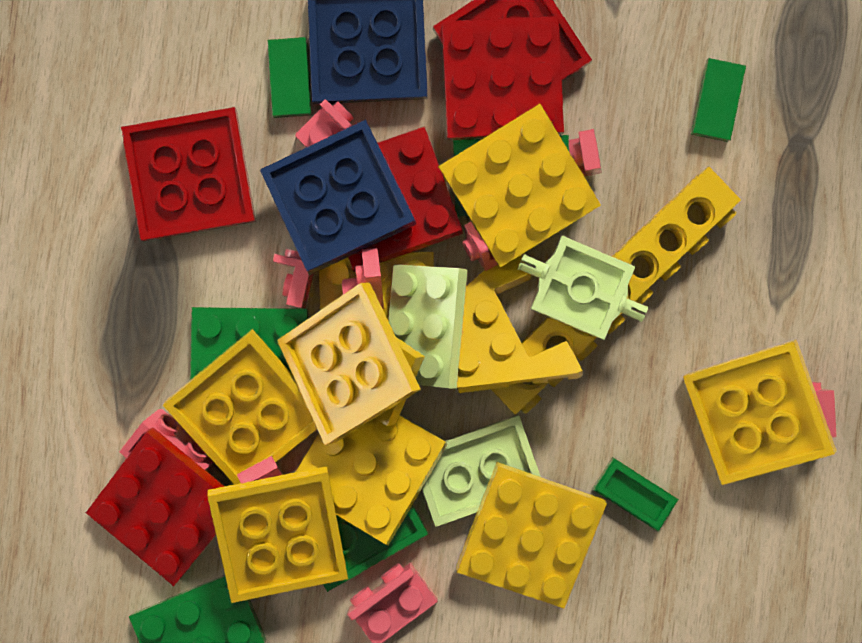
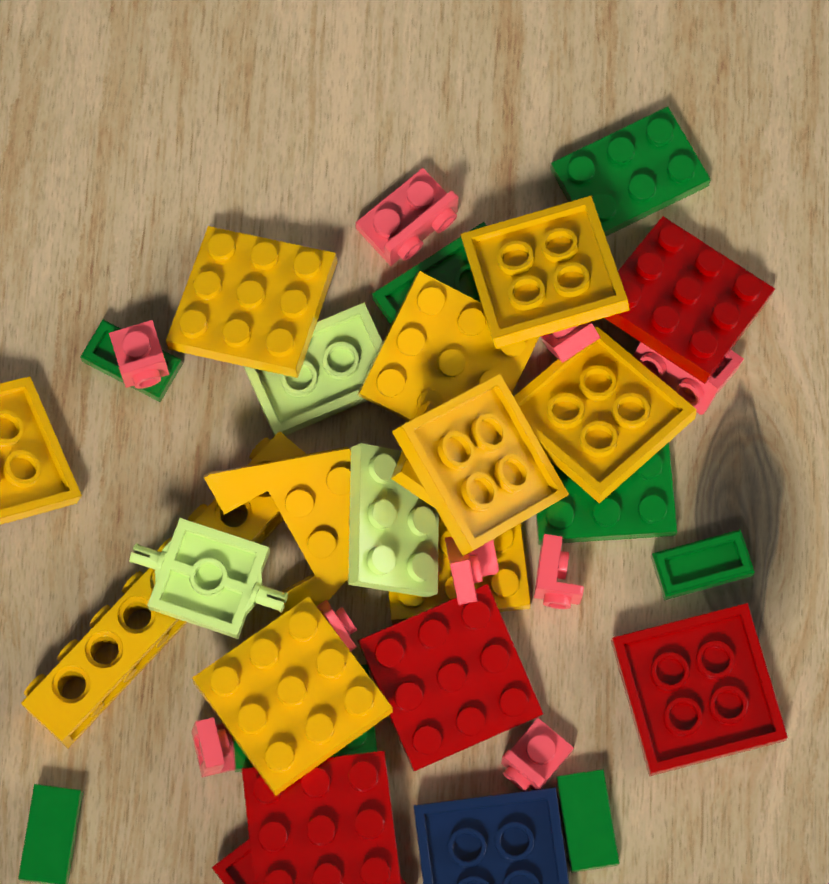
camera: 175 degrees right, 15 degrees down
dark blue plate [260,120,416,275] -> none
none -> coral bracket [109,320,170,389]
none -> green tile [651,529,755,601]

